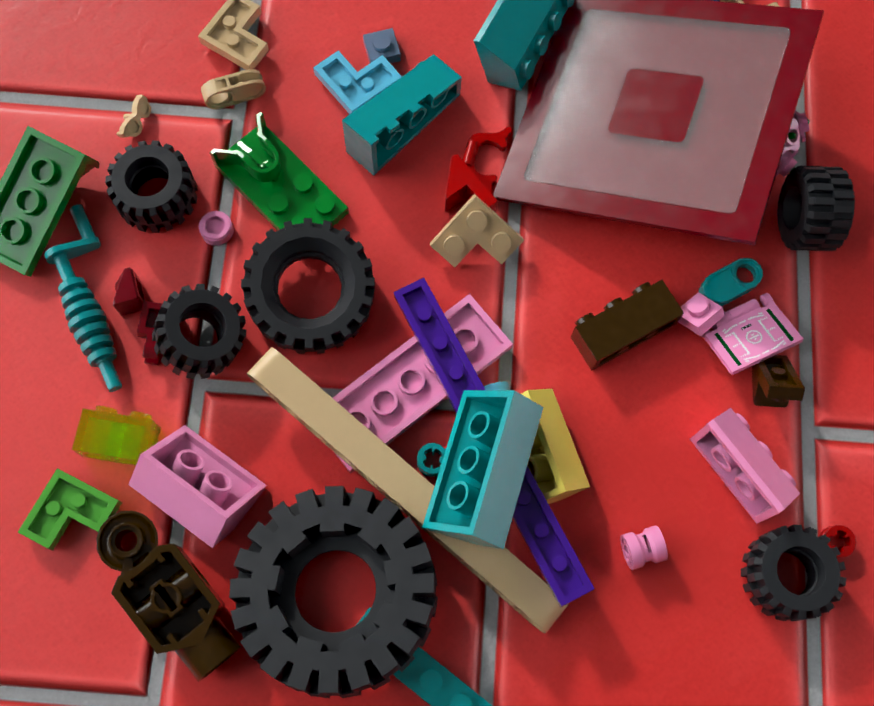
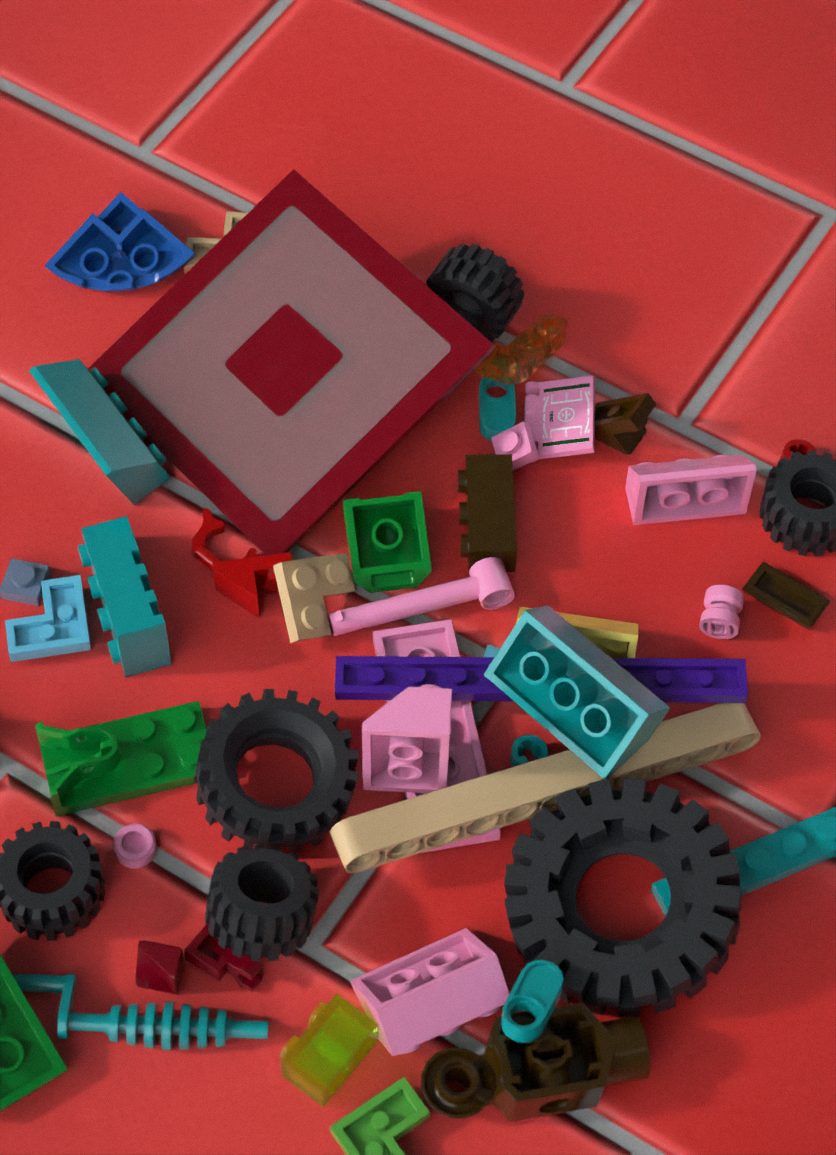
camera: 60 degrees left, 15 degrees down
none -> bright pink piece [327,557,515,636]
none -> green slope [342,491,432,593]
none -> bright pink slope [362,684,452,793]
none -> clear orange beam [471,314,567,384]
none -> teal piece [501,960,563,1043]
none -> dark brown tile [742,562,830,630]

